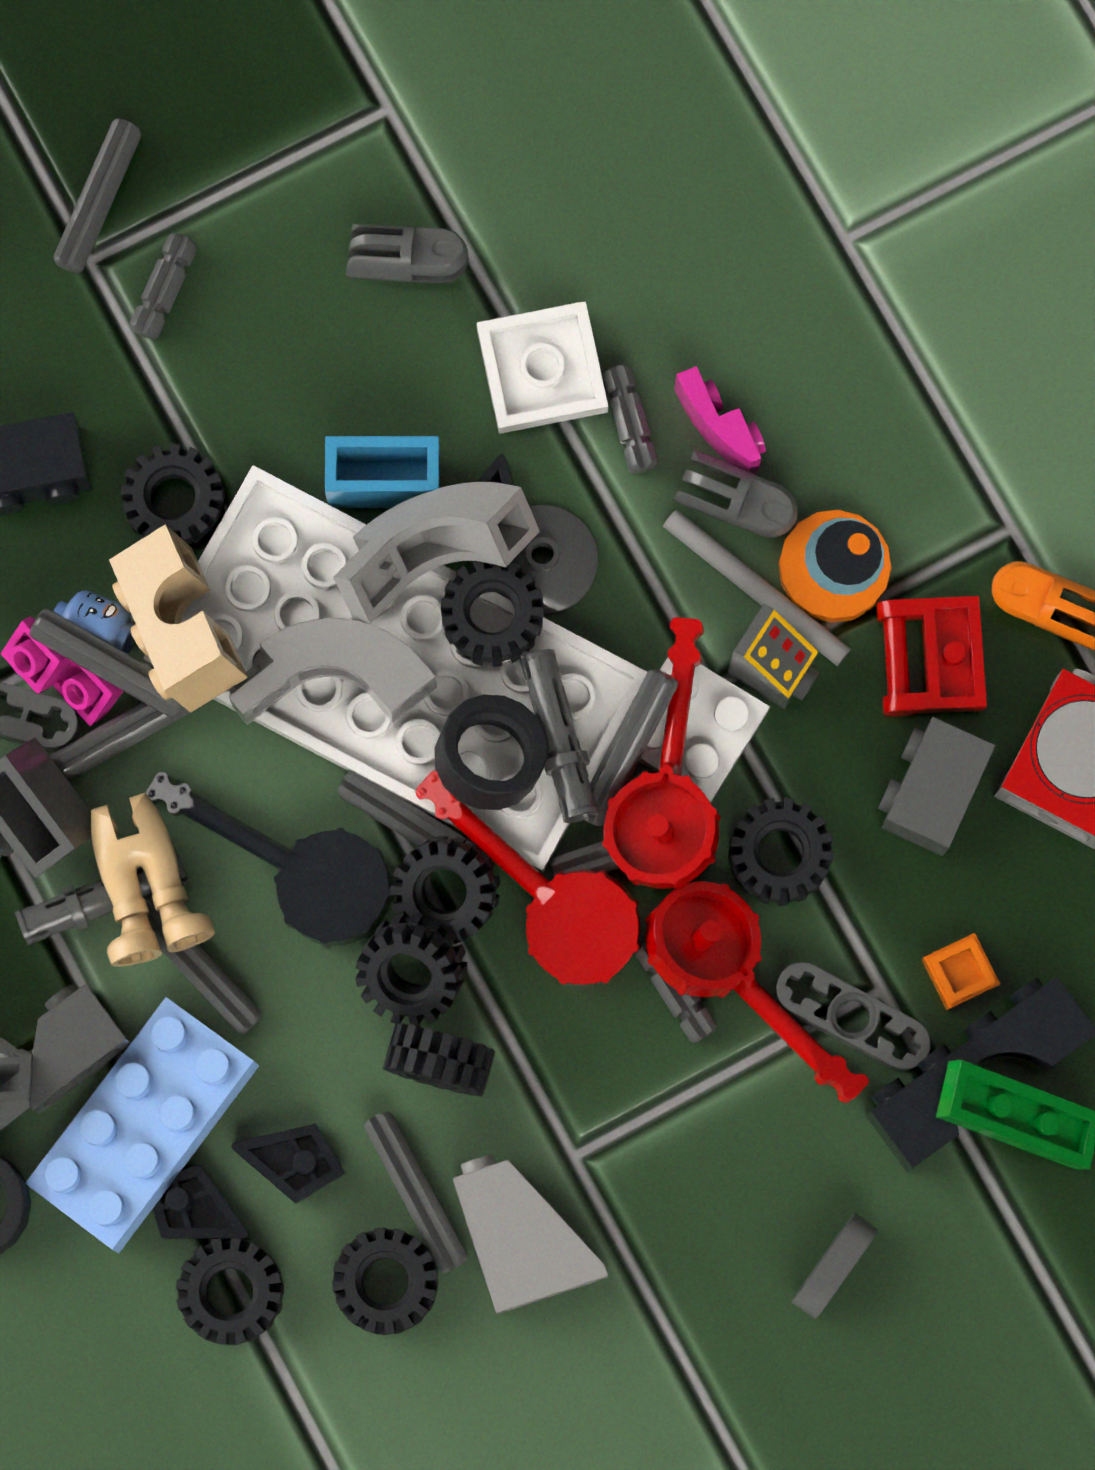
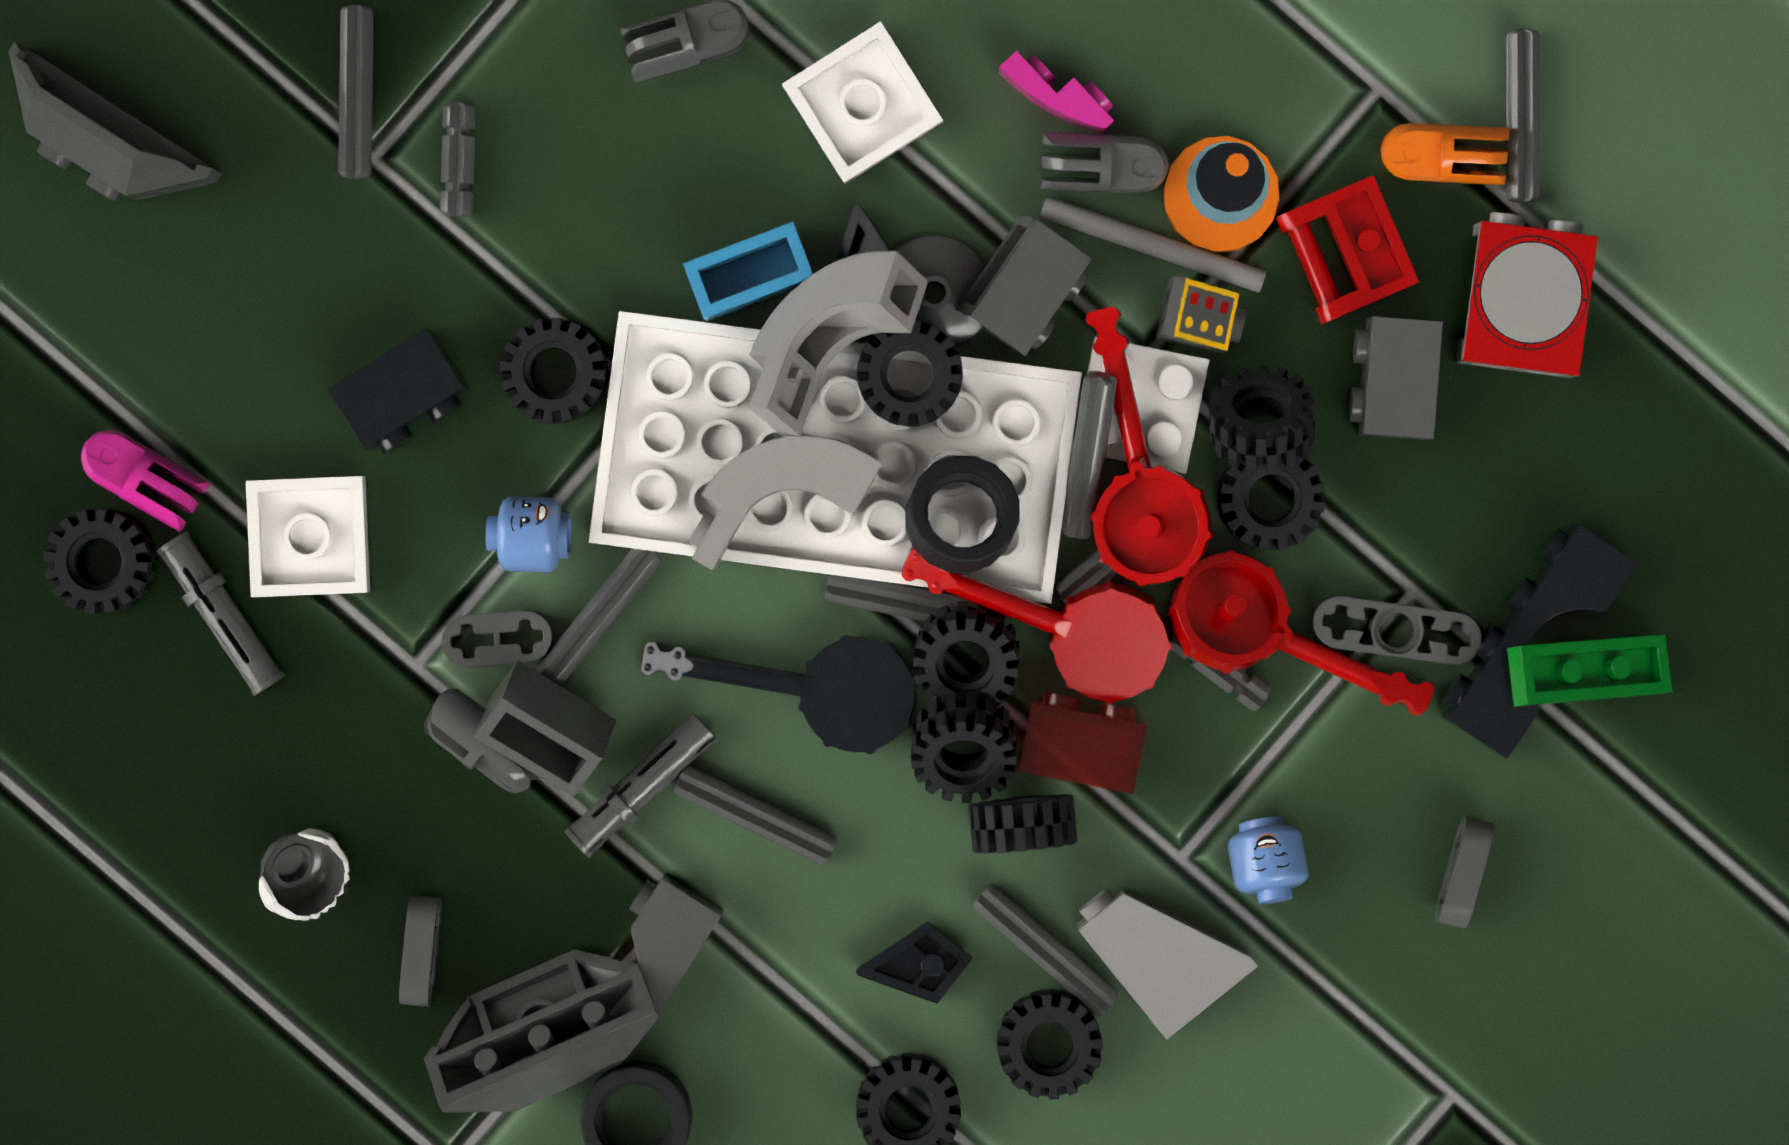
camera: 25 degrees left, 10 degrees up
dark pink slope [0,616,123,727] -> none
light blue plate [25,997,259,1254] -> none
dark grey axle [29,608,182,717] -> none
tan piece [90,793,215,967] -> none
tan arch [109,524,248,713] -> none
black piece [153,1164,250,1240] -> none
dark grey pin [519,649,599,823] -> none
dark grey axle [603,365,658,474] -> none
orange tile [921,933,1000,1011] -> none
none -> dark grey piece [956,214,1092,356]
none -> clear red piece [1017,691,1147,794]
none -> black tyre [1209,366,1315,473]
none -> medium blue head [1227,816,1309,905]

